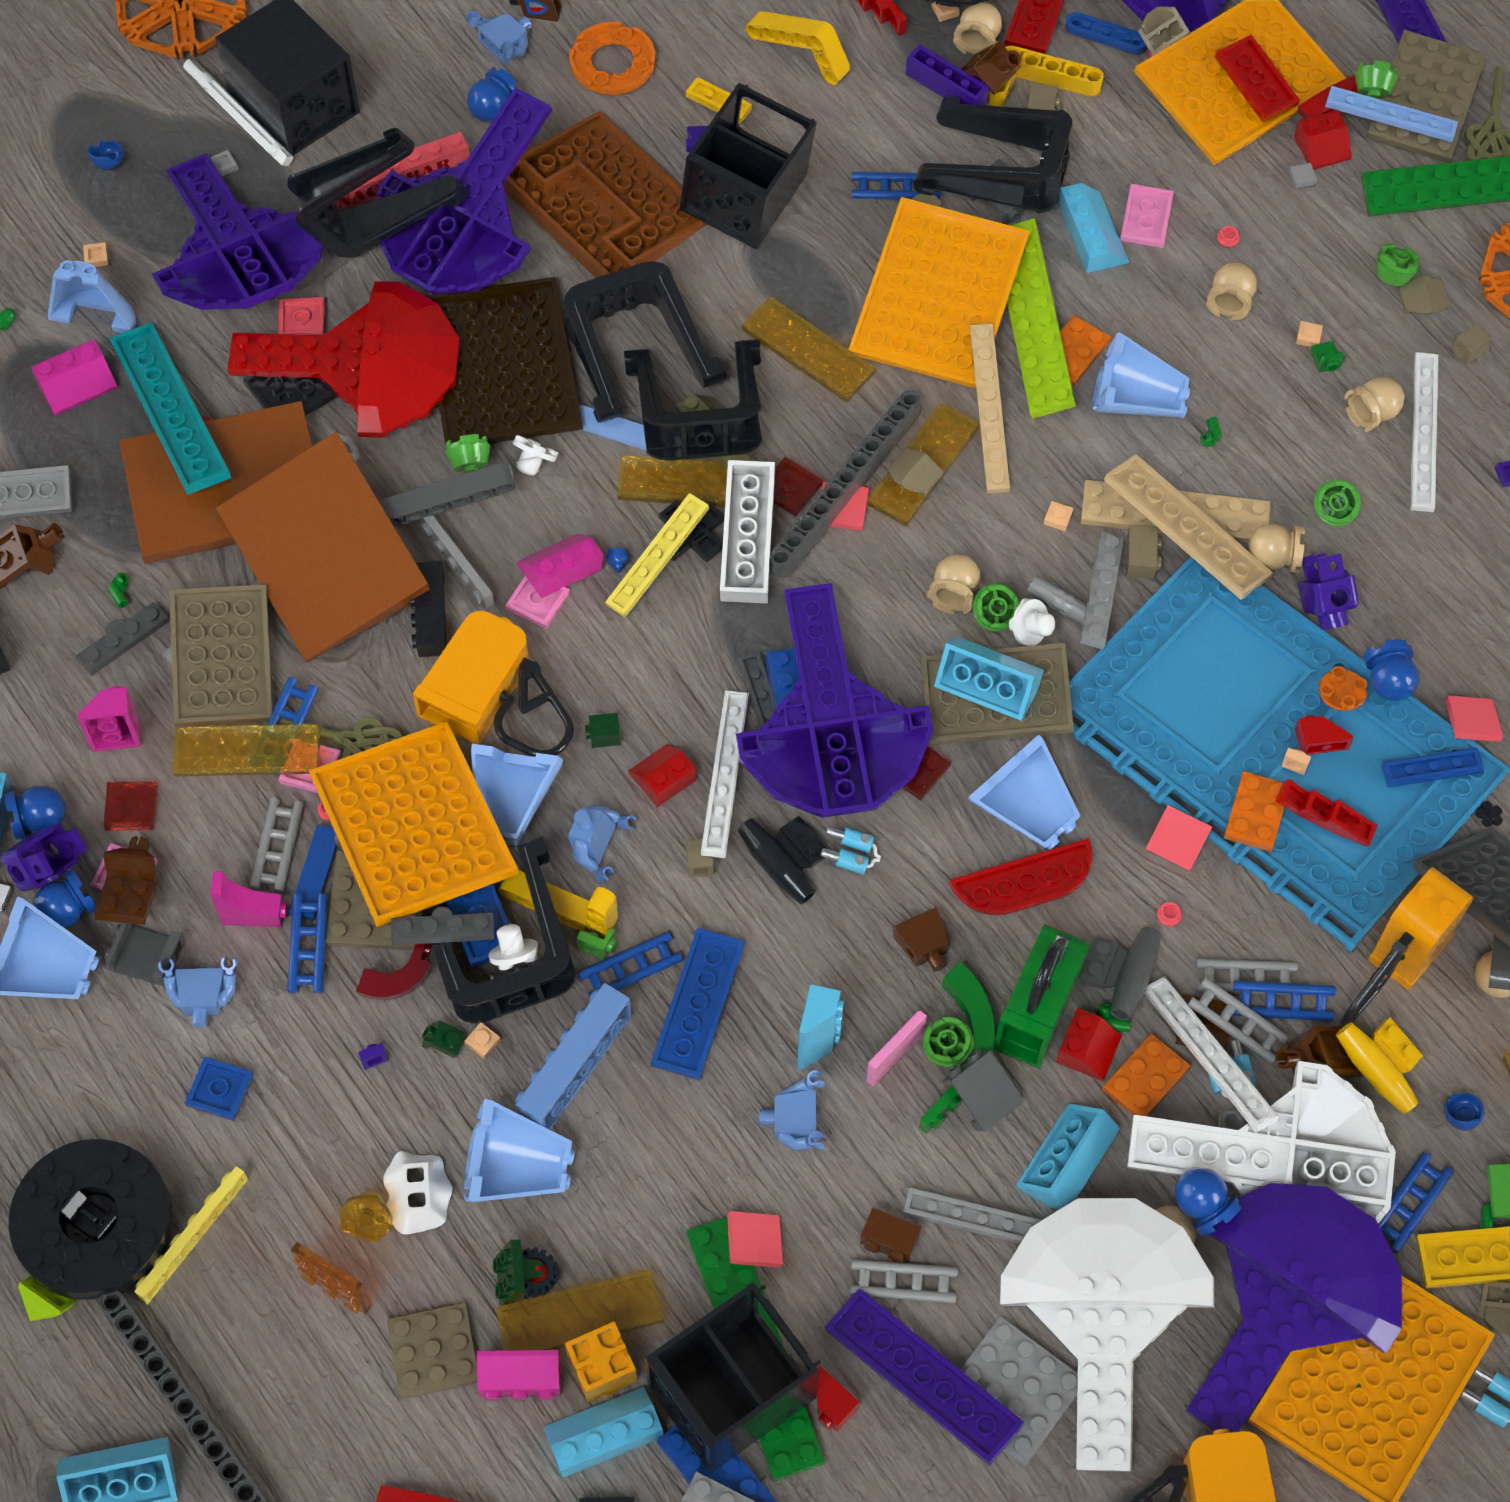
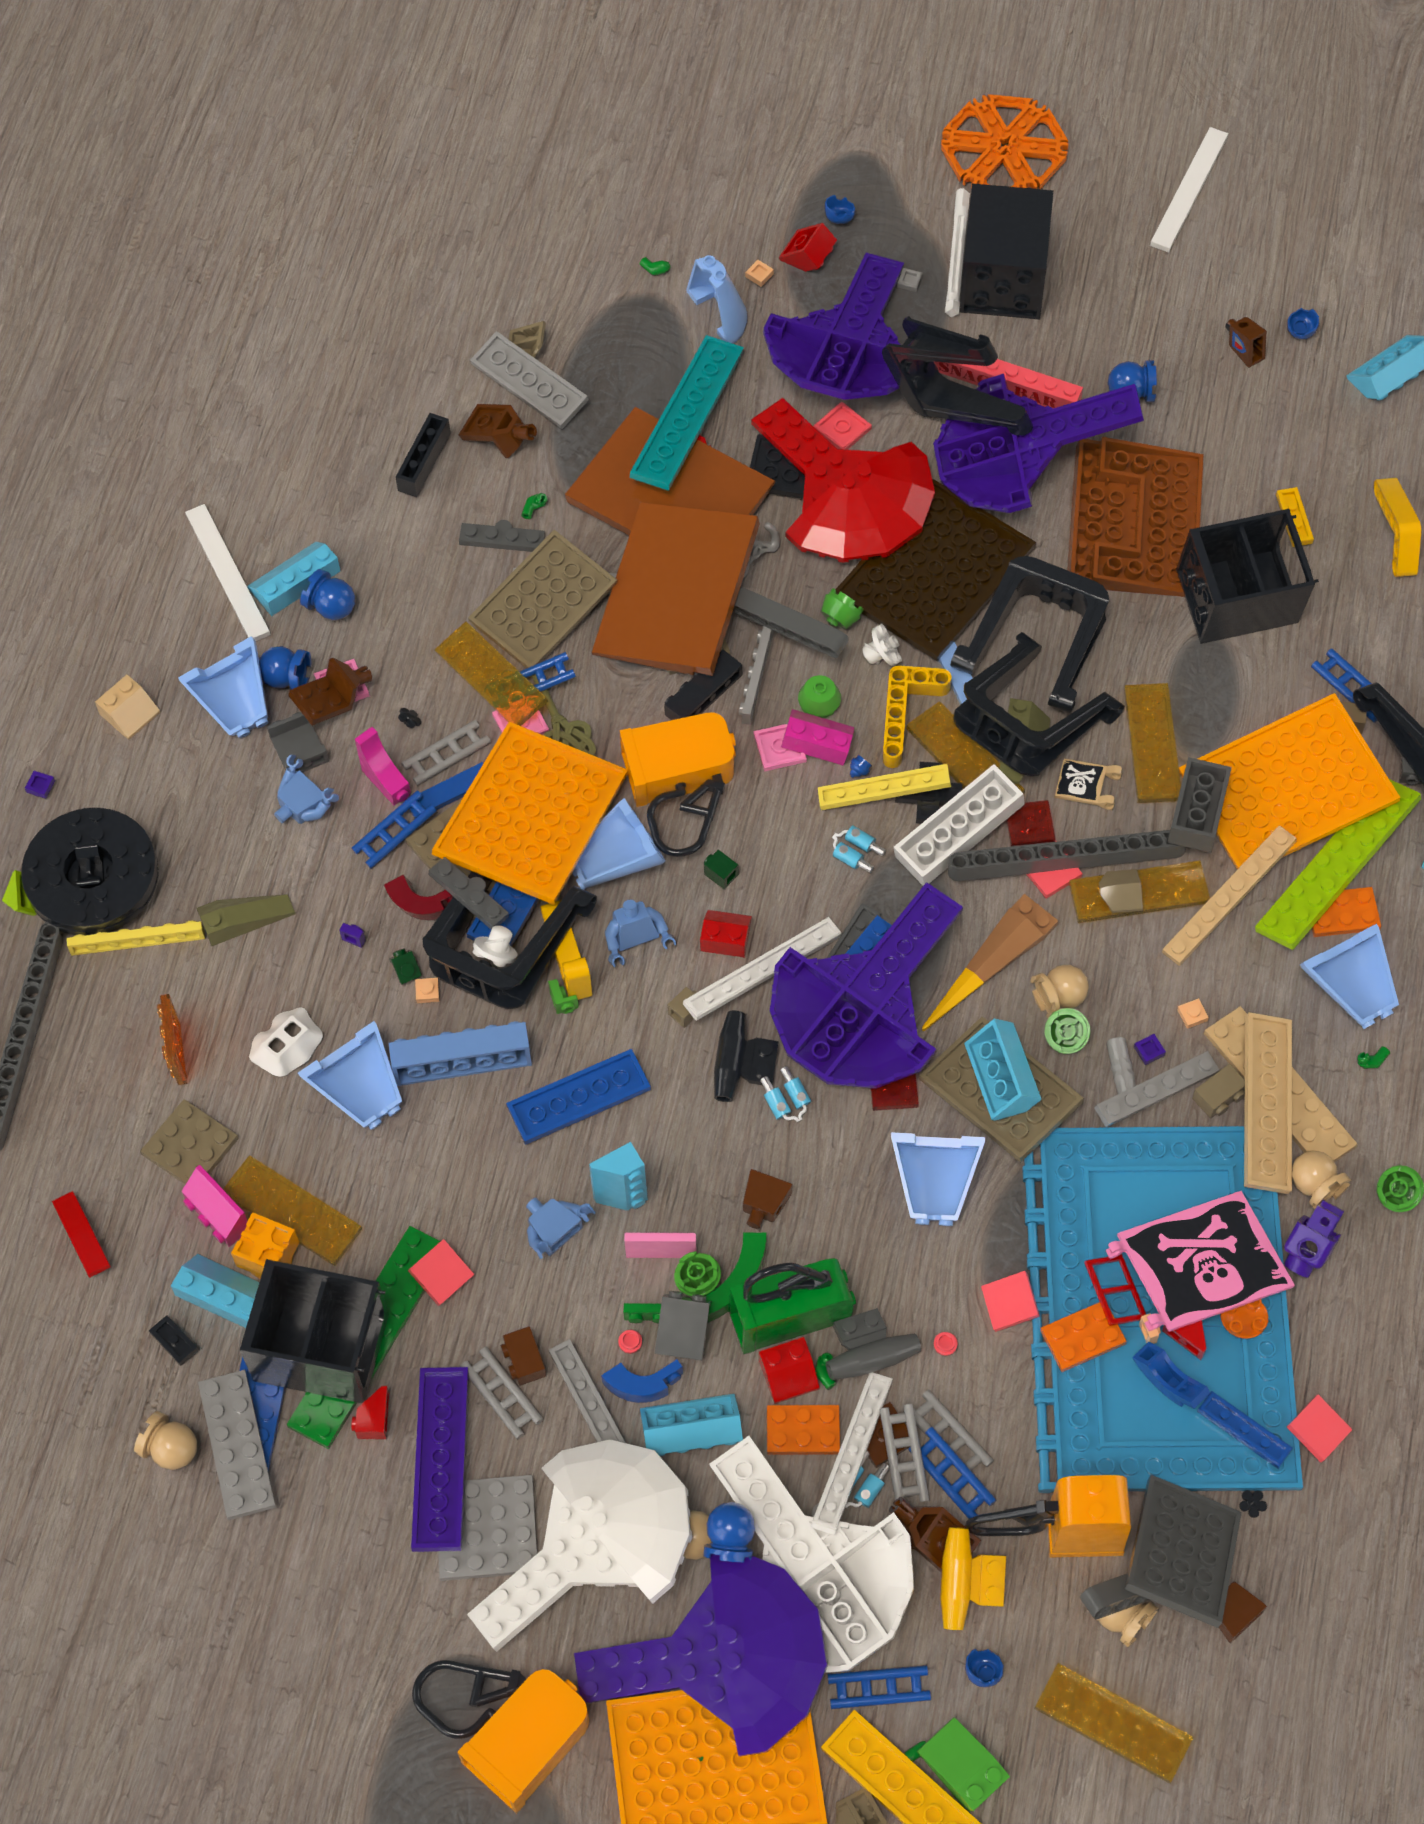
camera: 50 degrees right, 0 degrees up
dark purple piece [1,824,88,892] -> none
dark pink slope [31,339,118,415] -> none
dark pink slope [78,686,141,752] -> none
clear red plate [103,782,158,831] -> none
blue plate [185,1057,253,1121] -> none
clear yellow plate [340,1192,393,1243] -> none
medium blue torso [465,10,532,65] -> none
dark green plate [493,1240,559,1308] -> none
orange plate [569,22,655,96] -> none
blue bar [577,931,683,998] -> none
red plate [949,838,1092,915] -> none
white plate [1009,598,1055,646] -> none
red slope [1275,779,1378,847] -> none
blue tile [1363,639,1419,701] -> none
none -> olive wedge [196,894,295,946]
none -> black plant [398,708,421,728]
none -> blue arch [601,1359,683,1403]
none -> coral plate [618,1330,642,1354]
none -> red slope [779,223,837,272]
none -> bright green cone [798,675,841,718]
none -> medium azure piece [832,825,886,873]
none -> yellow beam [883,666,952,768]
none -> medium nougat plate [922,894,1058,1031]
none -> flag [1055,759,1122,810]
none -> red window [1084,1254,1146,1326]
none -> flag [1106,1191,1295,1332]
none -> blue arch [1132,1342,1210,1409]
none -> dark purple plate [1134,1034,1166,1065]
none -> dark grey brick [1167,757,1232,853]

